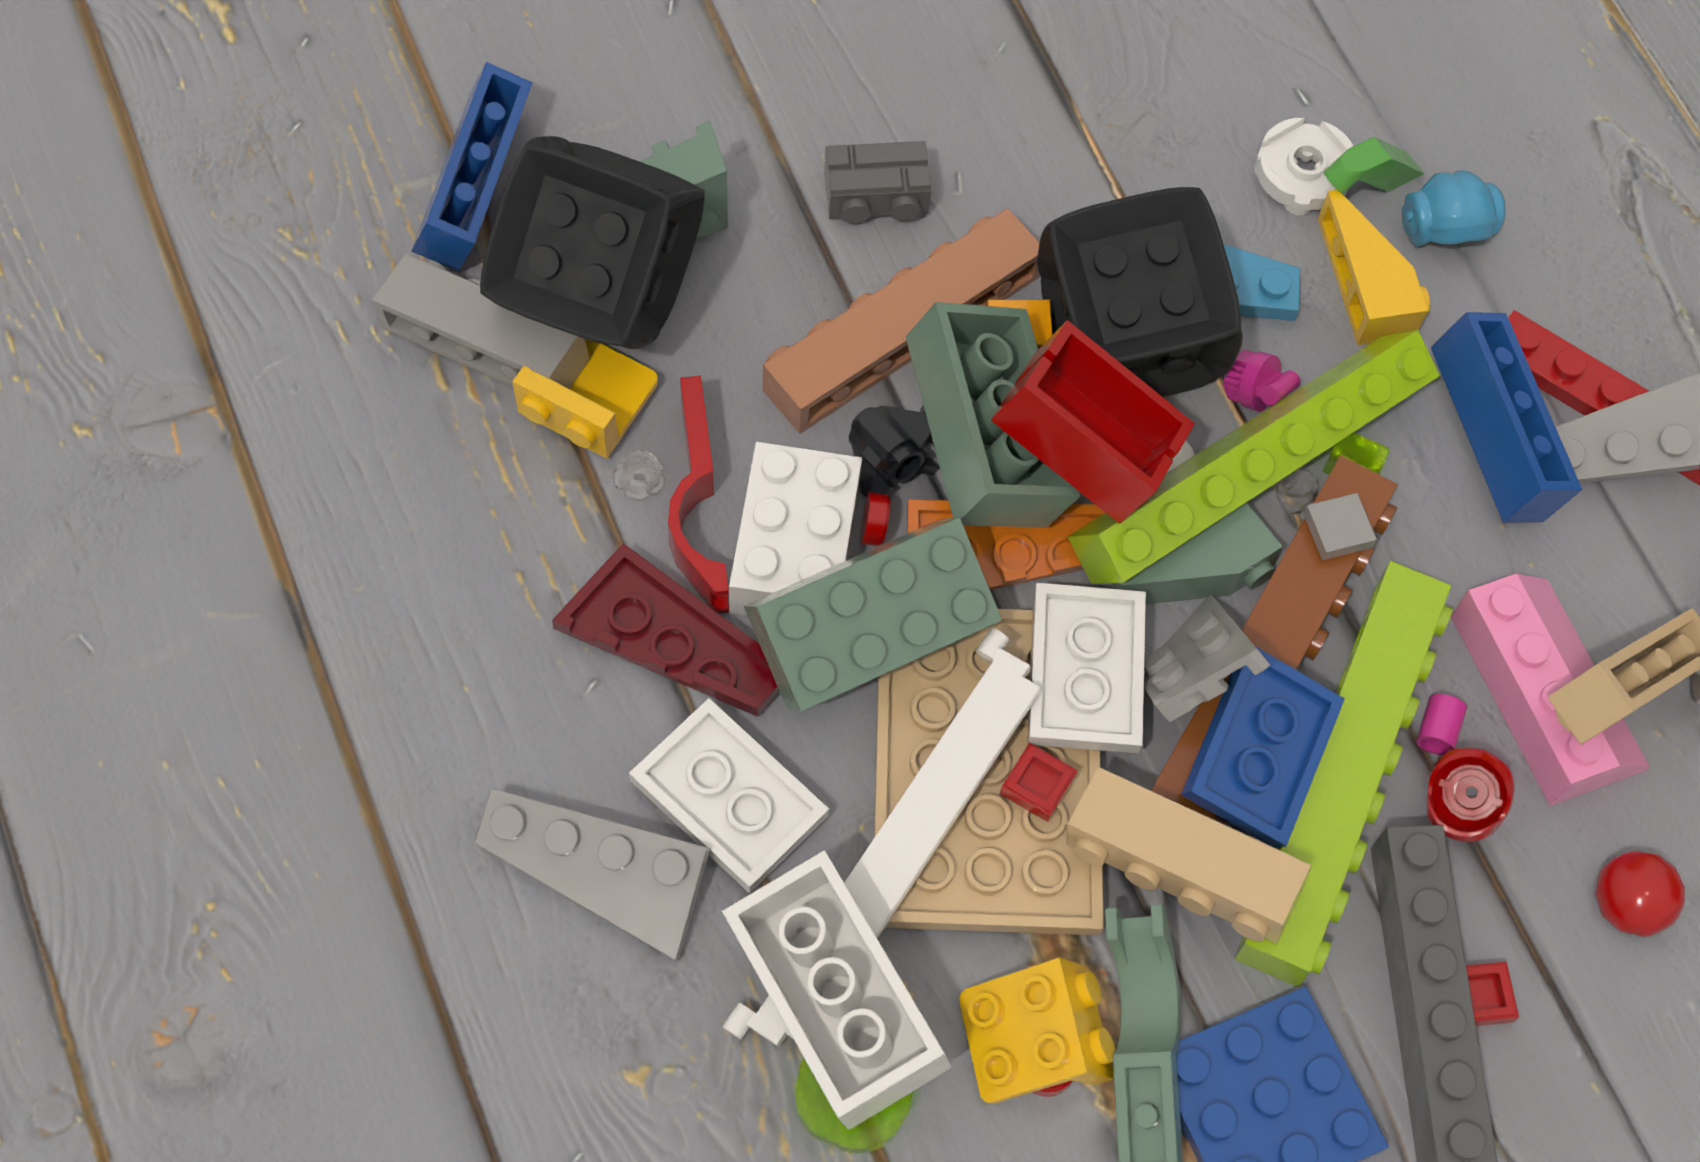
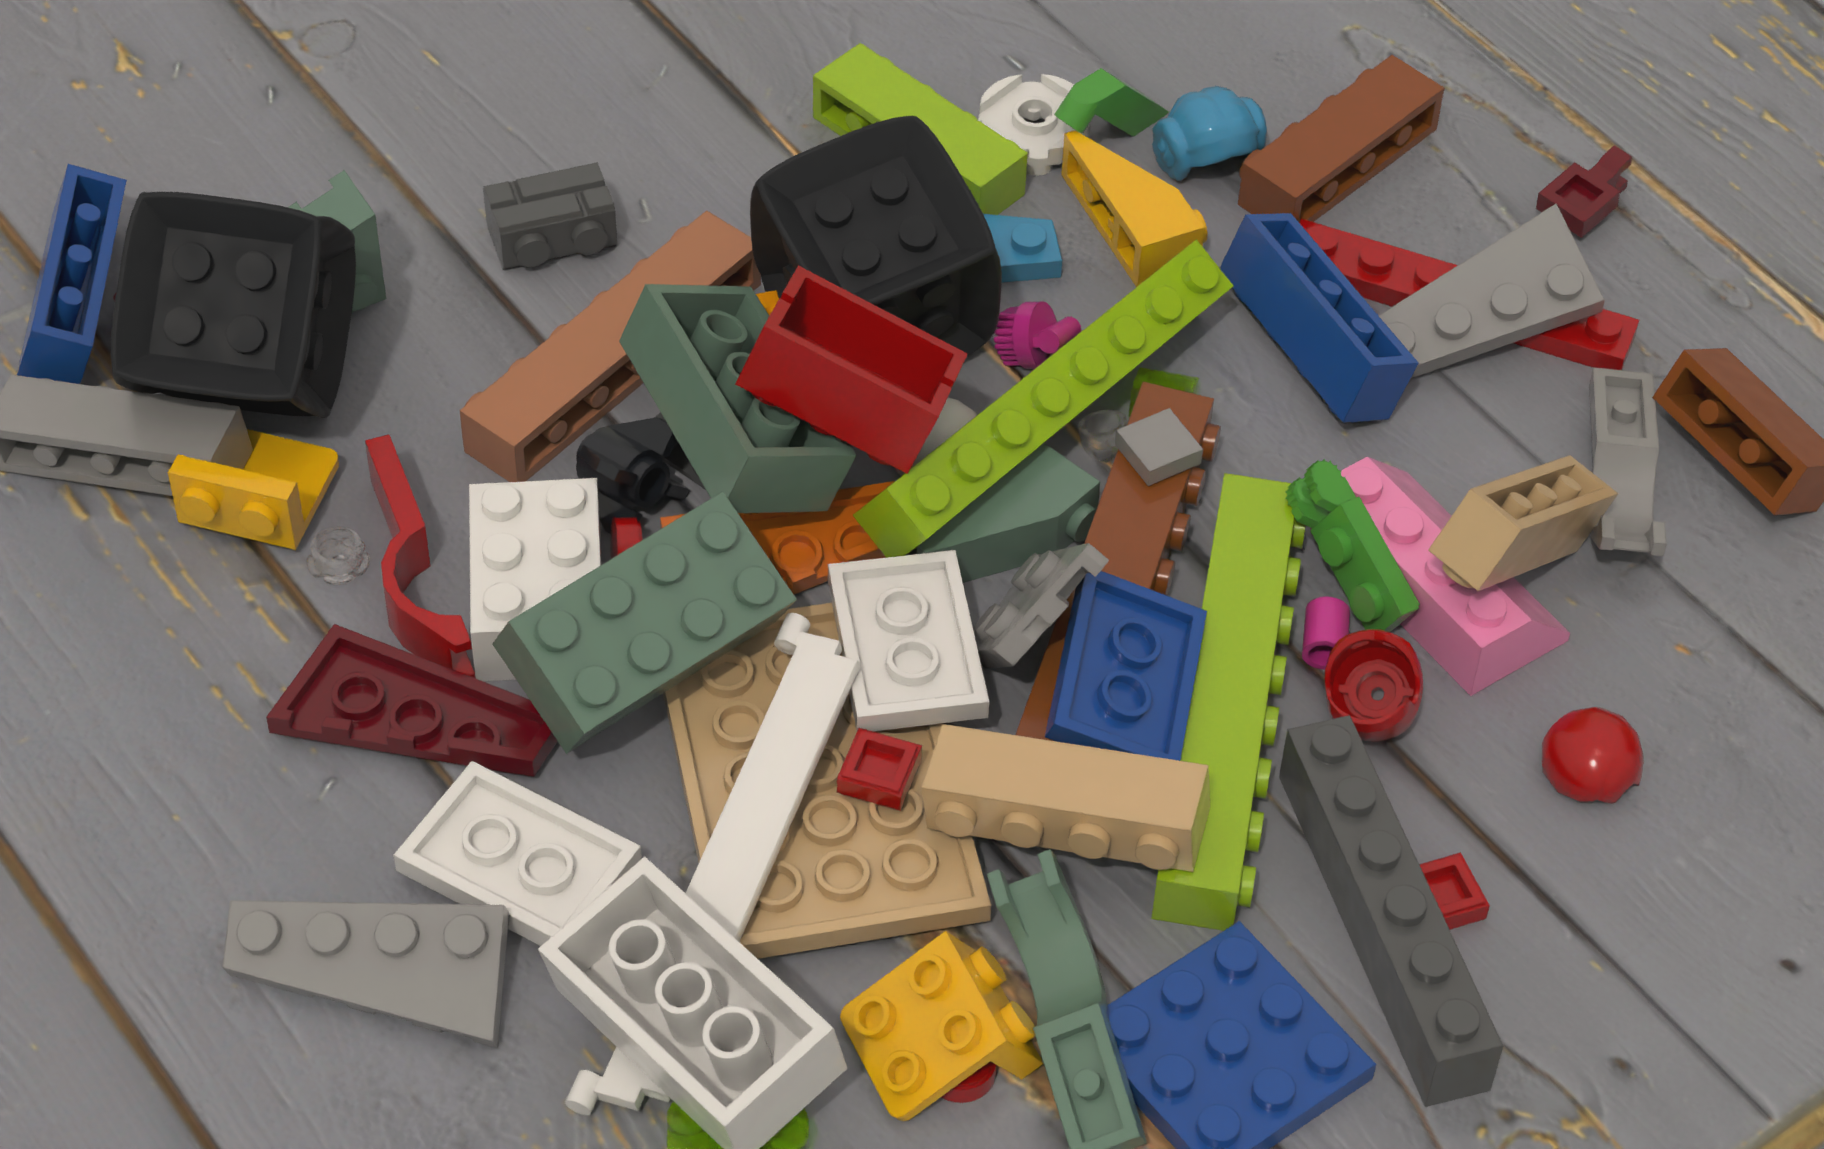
camera: 10 degrees left, 15 degrees down
none -> lime brick [813,43,1028,215]
none -> dark orange brick [1238,55,1444,222]
none -> bright green hinge [1285,459,1420,632]

